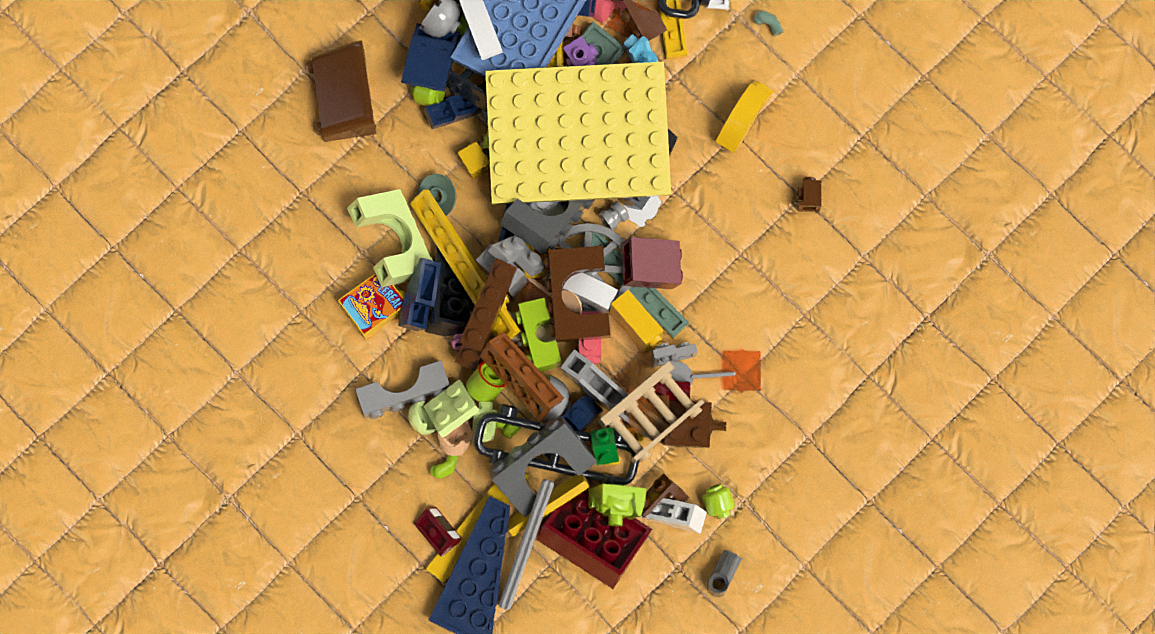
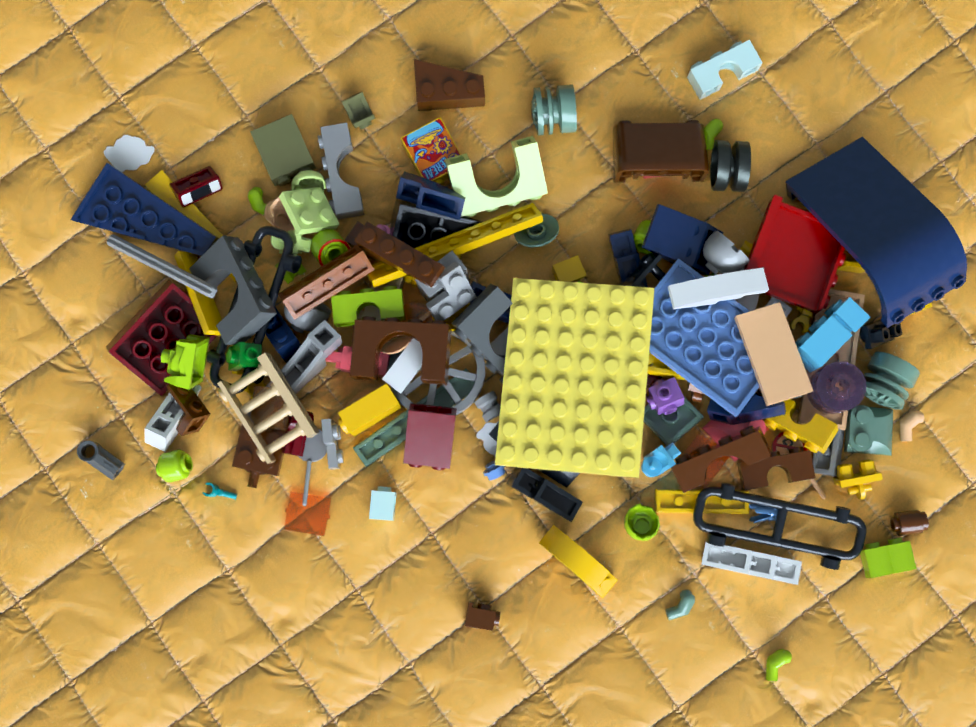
camera: 100 degrees right, 5 degrees up
none -> white sticker [104,135,155,172]
none -> teal hand [202,483,237,500]
none -> olive brick [250,114,316,186]
none -> olive bracket [341,92,375,129]
none -> light aqua brick [369,486,397,521]
none -> reddish brown wedge [414,59,485,111]
none -> medium blue plate [483,461,505,480]
none -> black slope [506,467,583,522]
none -> sand green wheel [531,84,577,136]
none -> lime hair [624,504,660,541]
none -> light aqua arch [687,40,763,100]
none -> lime arm [704,119,723,150]
none -> pearl dark grey wheel [710,140,751,192]

